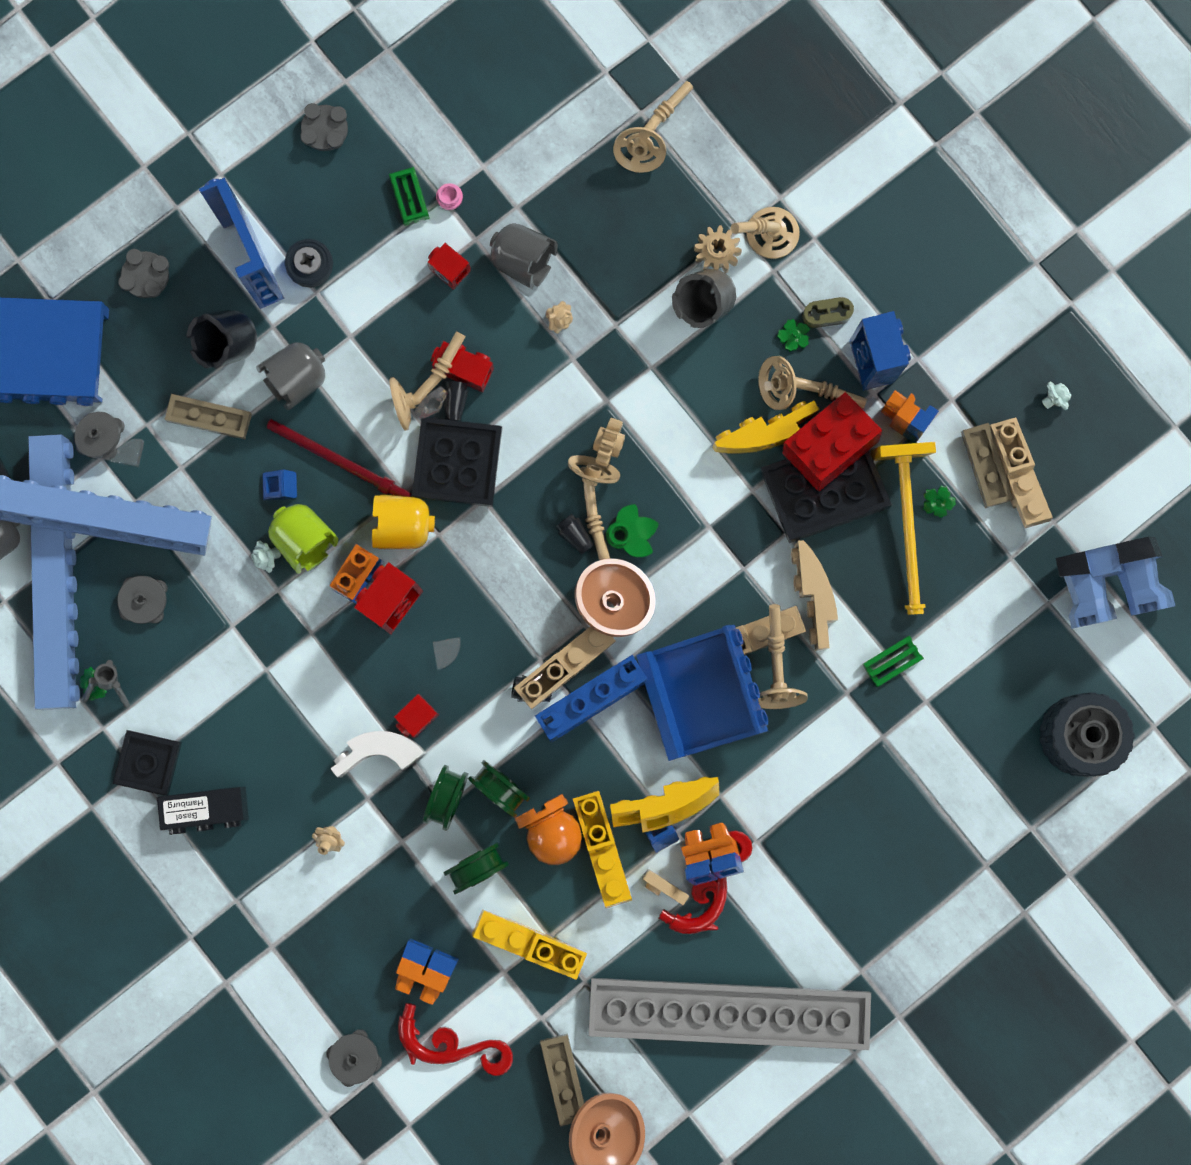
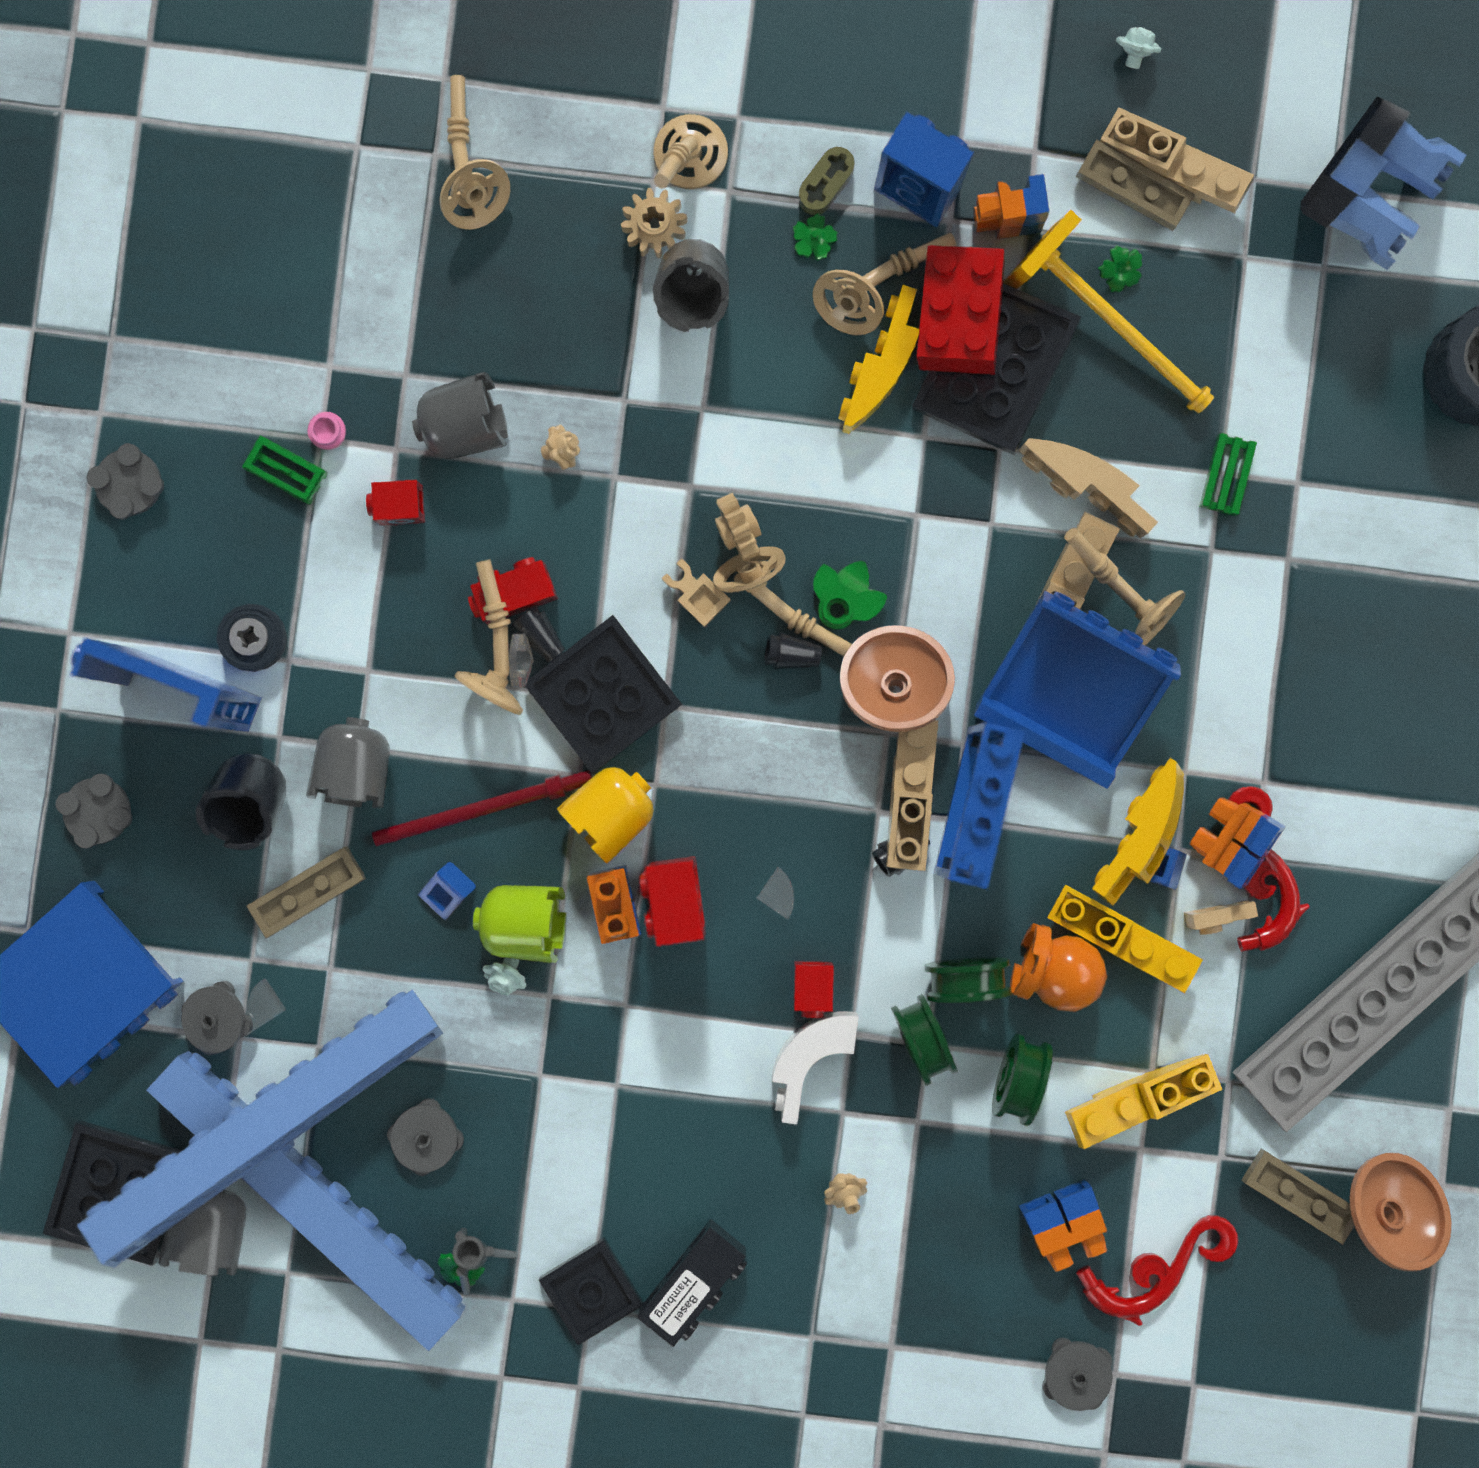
camera: 40 degrees left, 5 degrees up
none -> tan plate [662,558,731,628]

